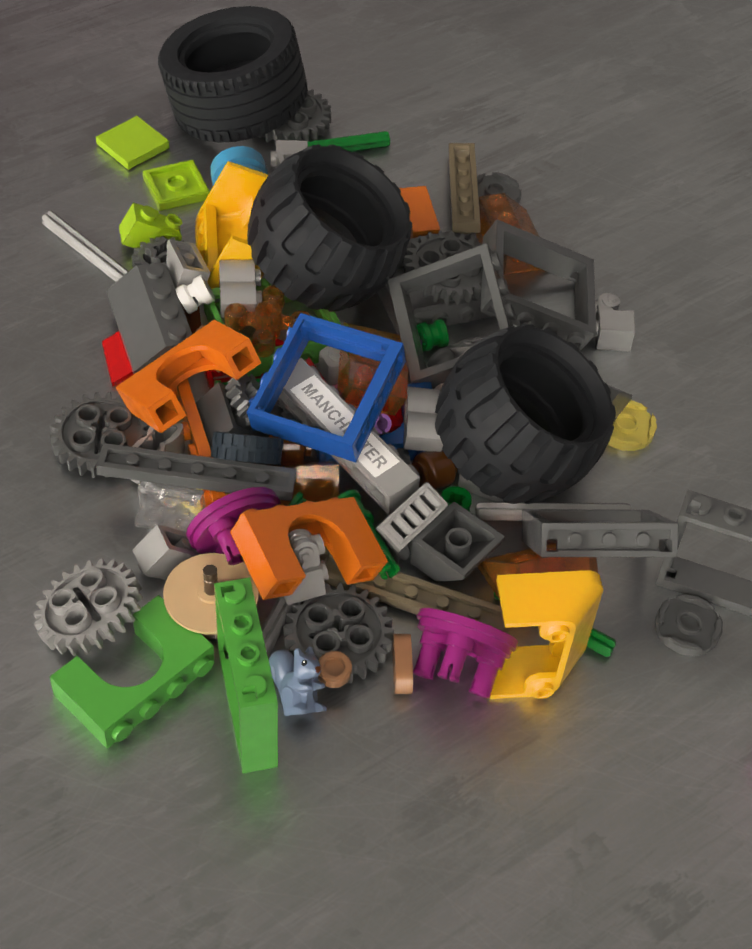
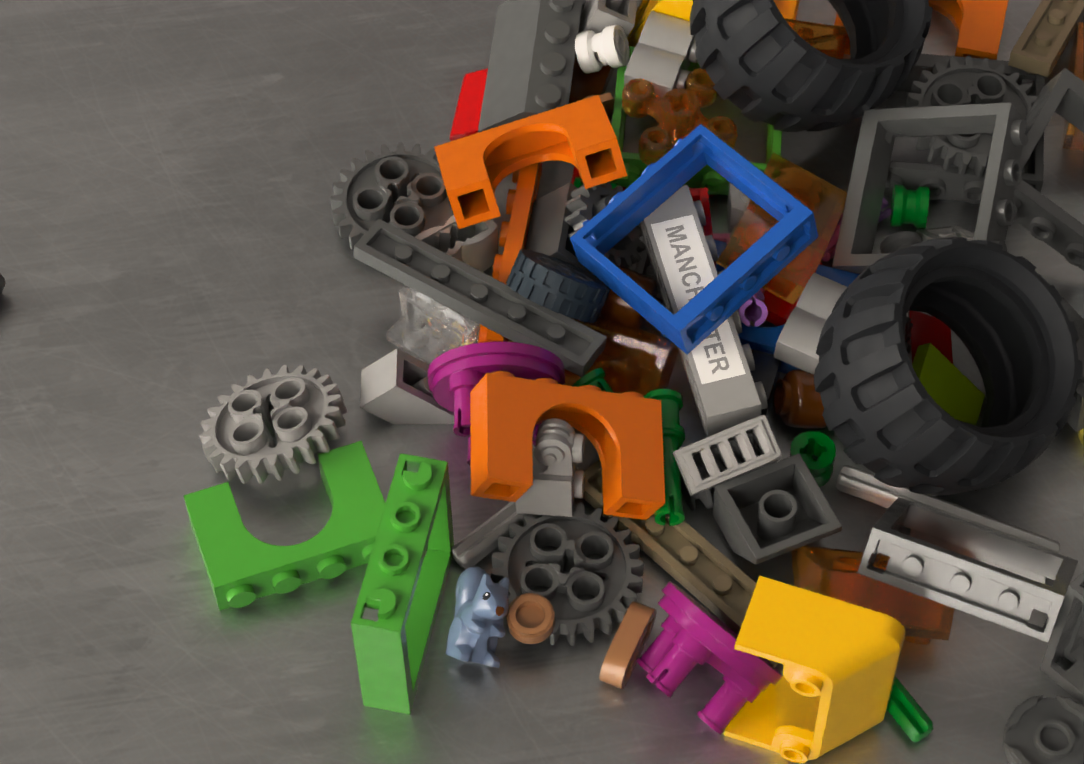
camera: 30 degrees right, 5 degrees up
tan piece [163,553,259,639] -> none

